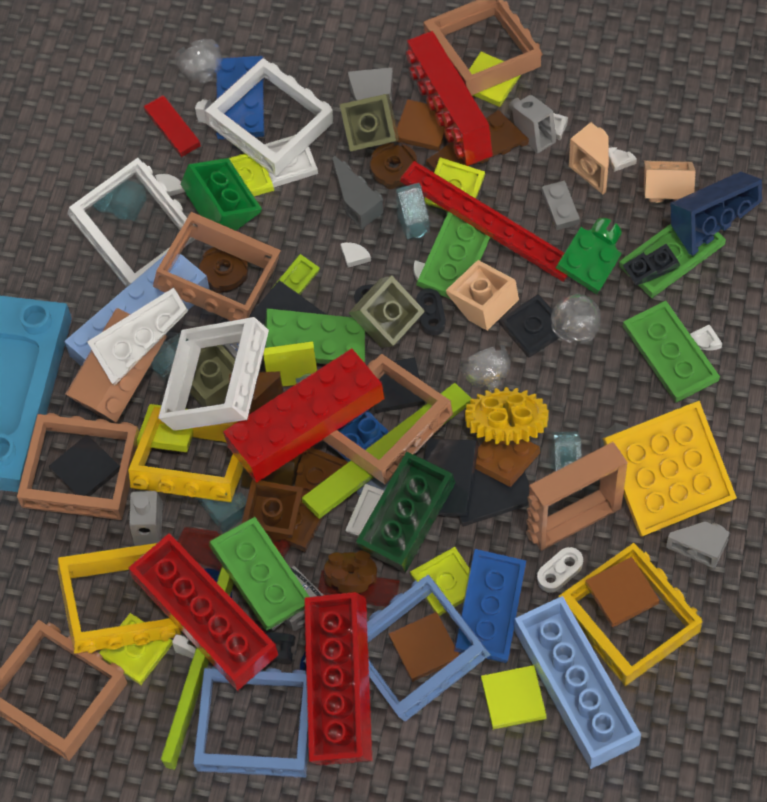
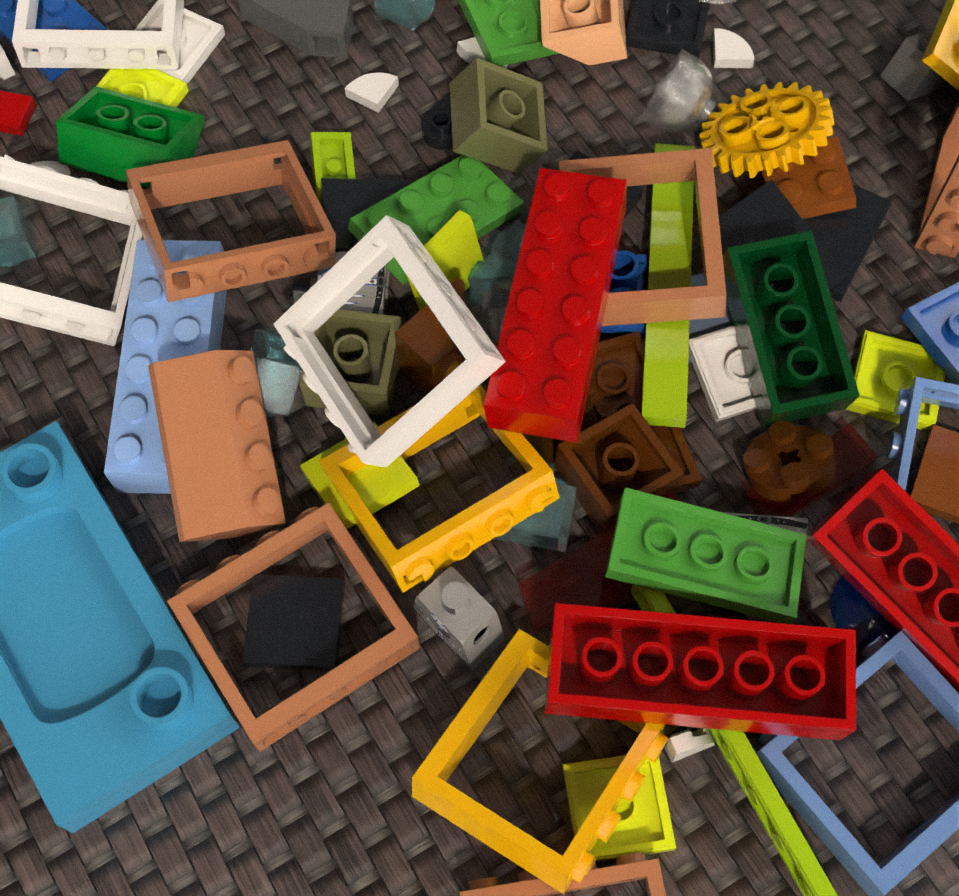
camera: 45 degrees left, 5 degrees up
white wing [87,288,188,386] -> none
reddish brown plate [199,247,248,293] -> none
black plate [416,288,446,335] -> none
clear light blue slope [553,431,582,490] -> none
none -> white tile [712,28,754,68]

